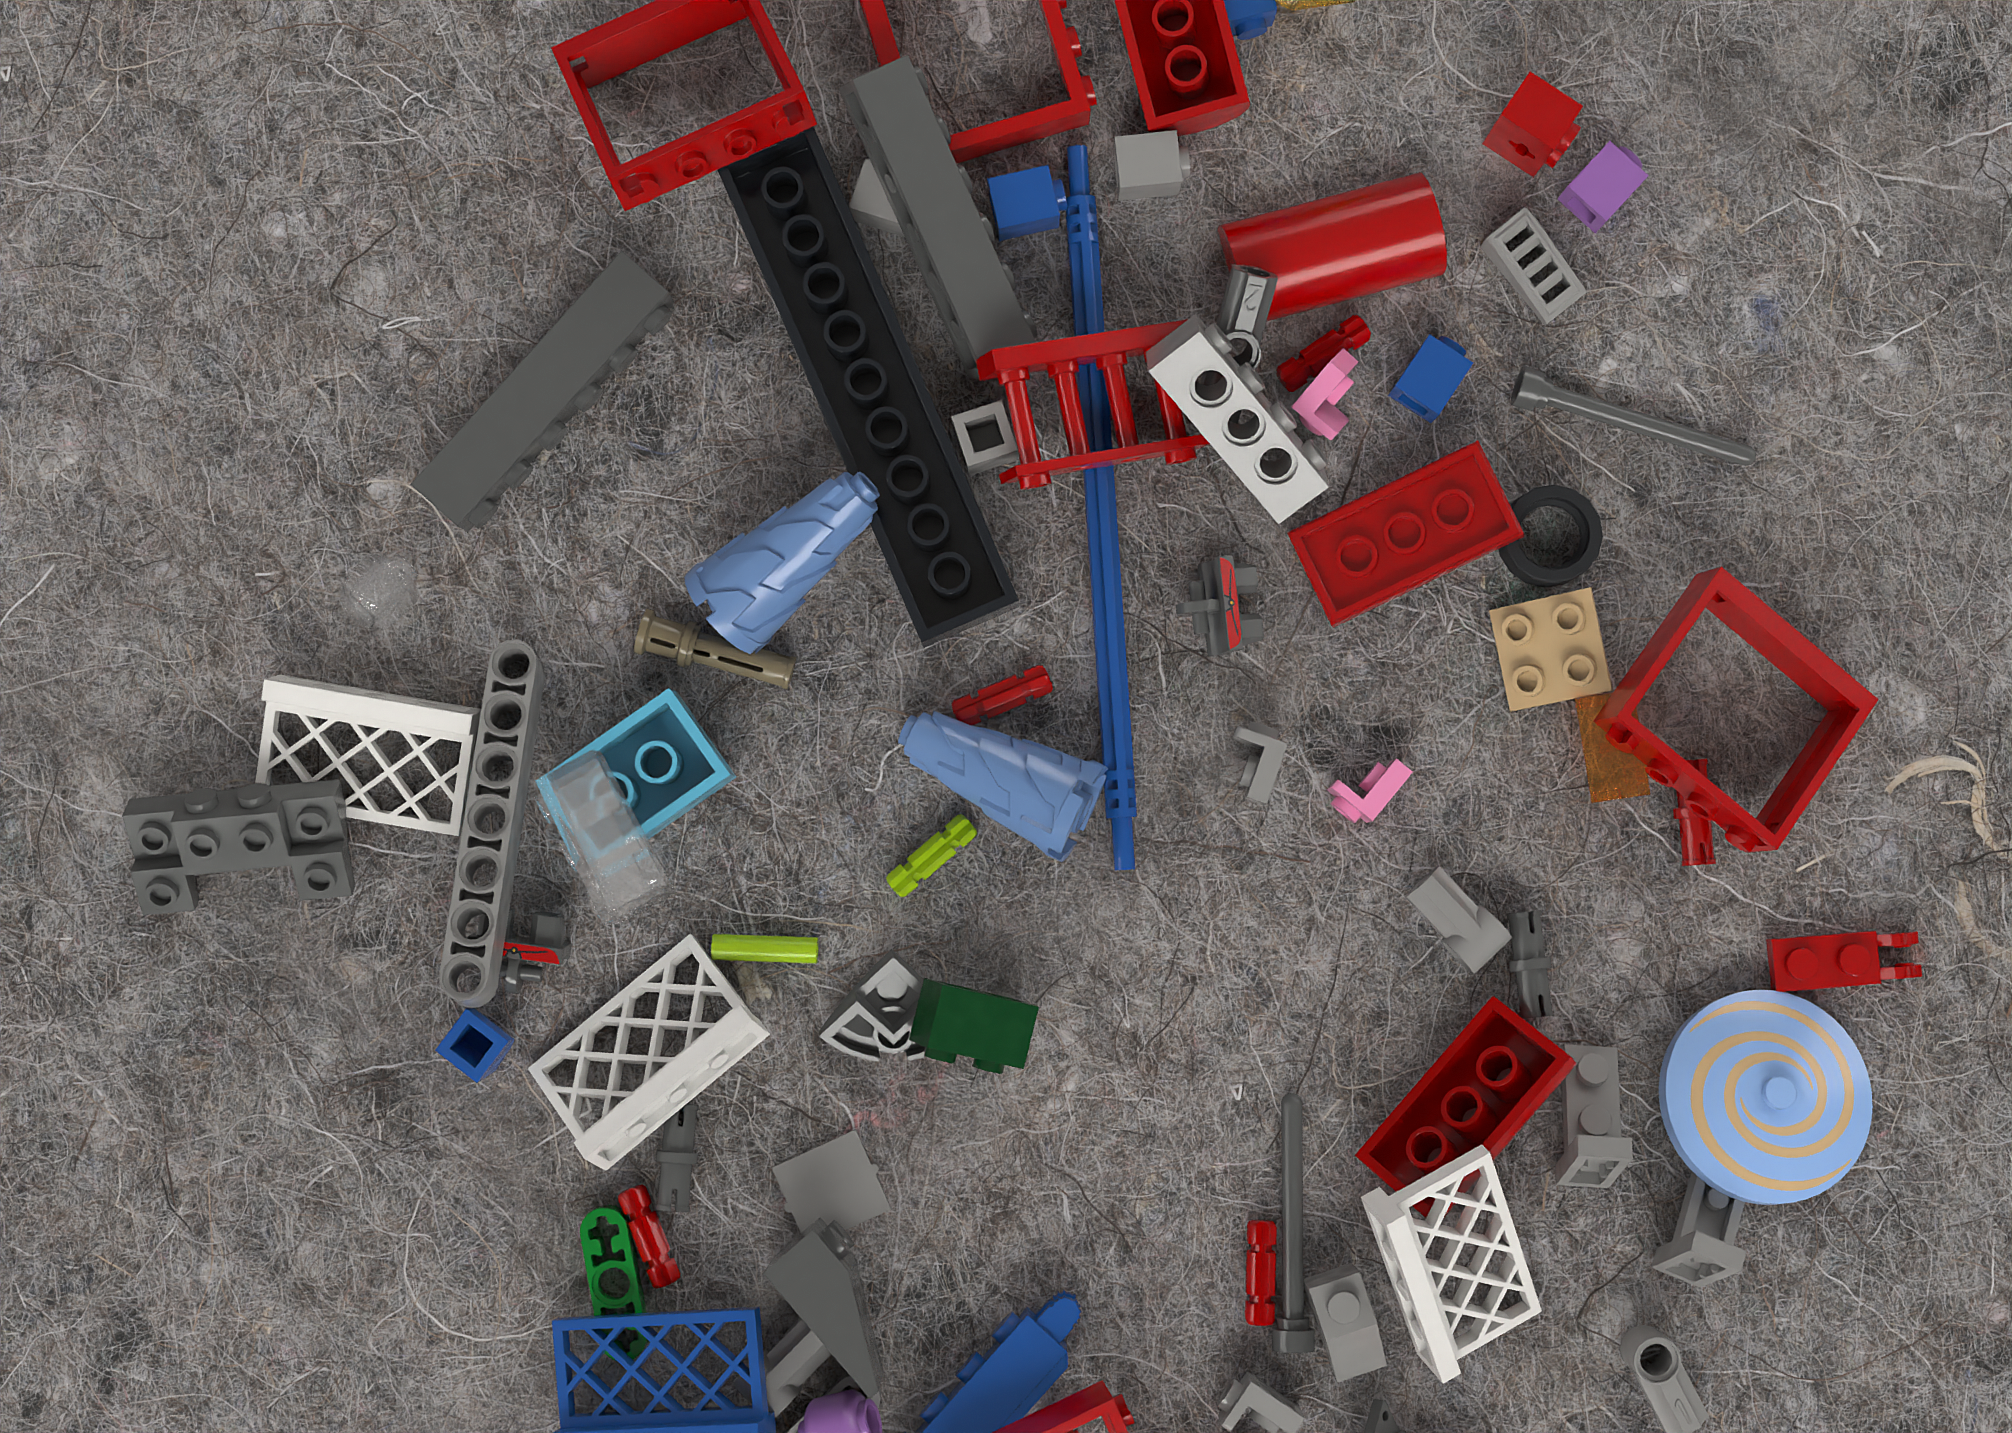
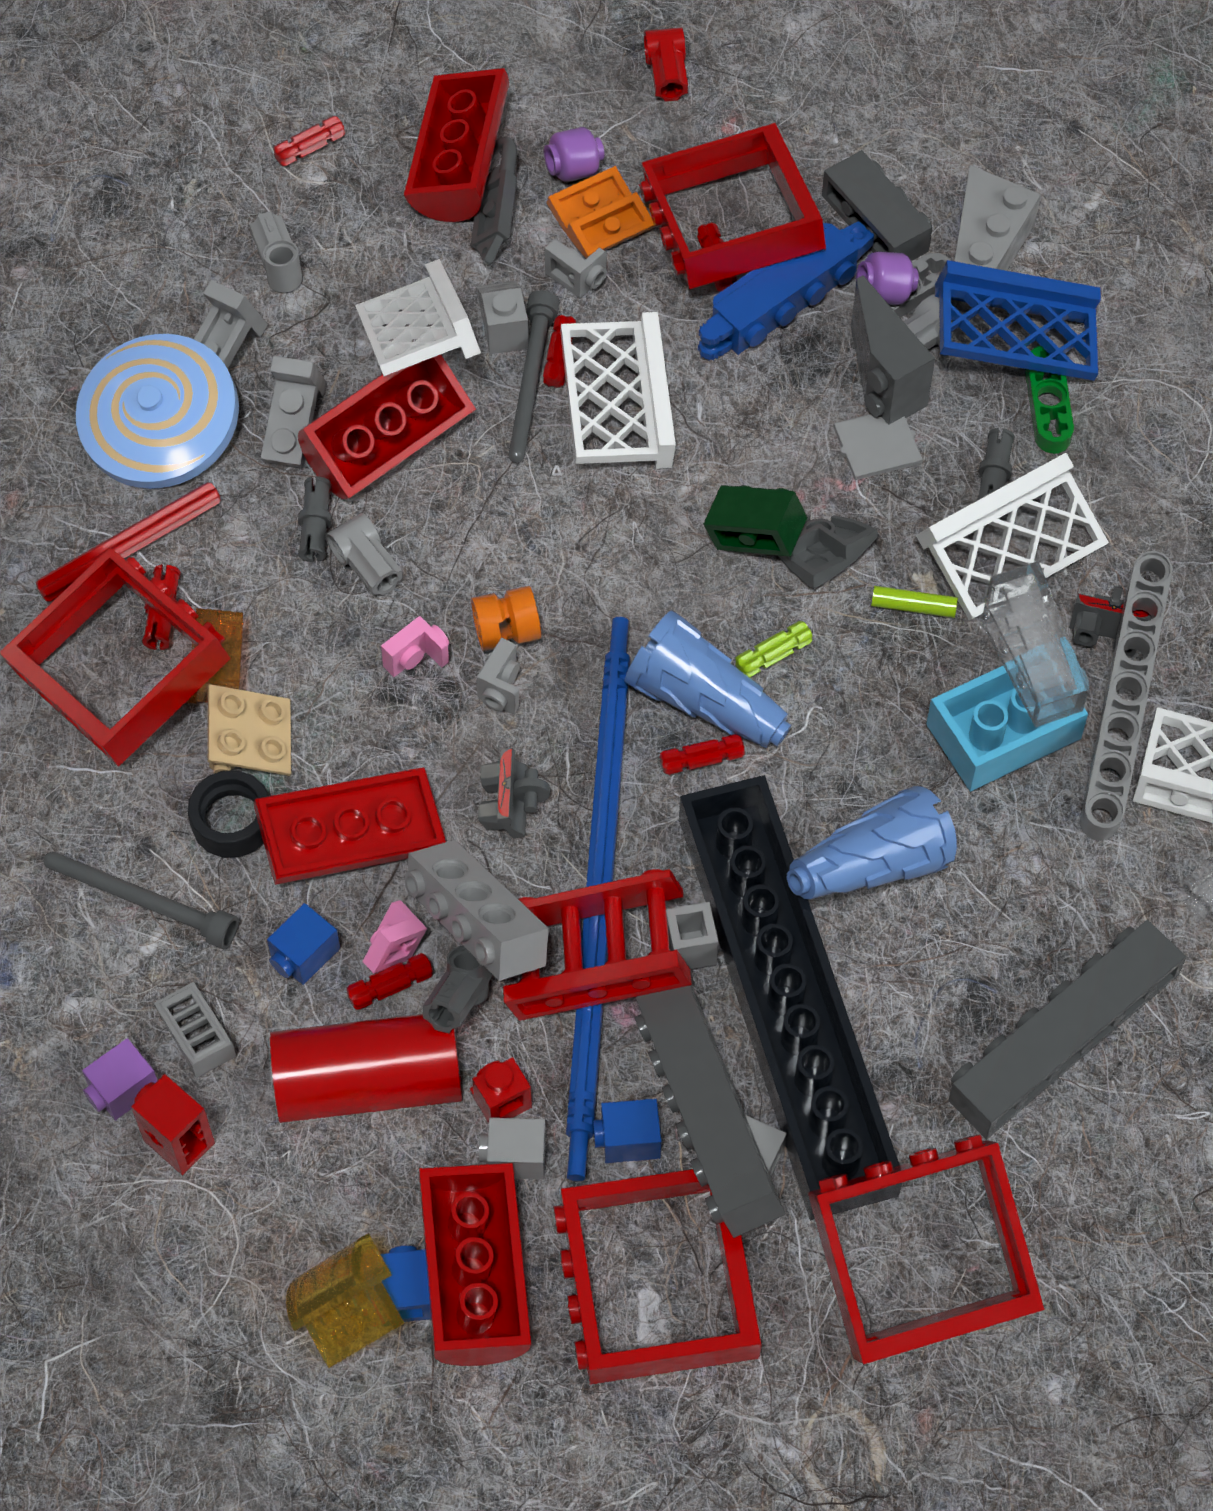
camera: 175 degrees left, 25 degrees down
blue brick [435,1008,514,1083] -> none
red axle [618,1184,680,1289] -> none
dark tan pin [634,608,797,690] -> none
red hinge [1766,931,1922,992] -> none
none -> red axle [36,482,221,602]
none -> red brick [470,1057,532,1123]
none -> orange wheel [471,586,541,652]
none -> white fence [560,312,676,469]

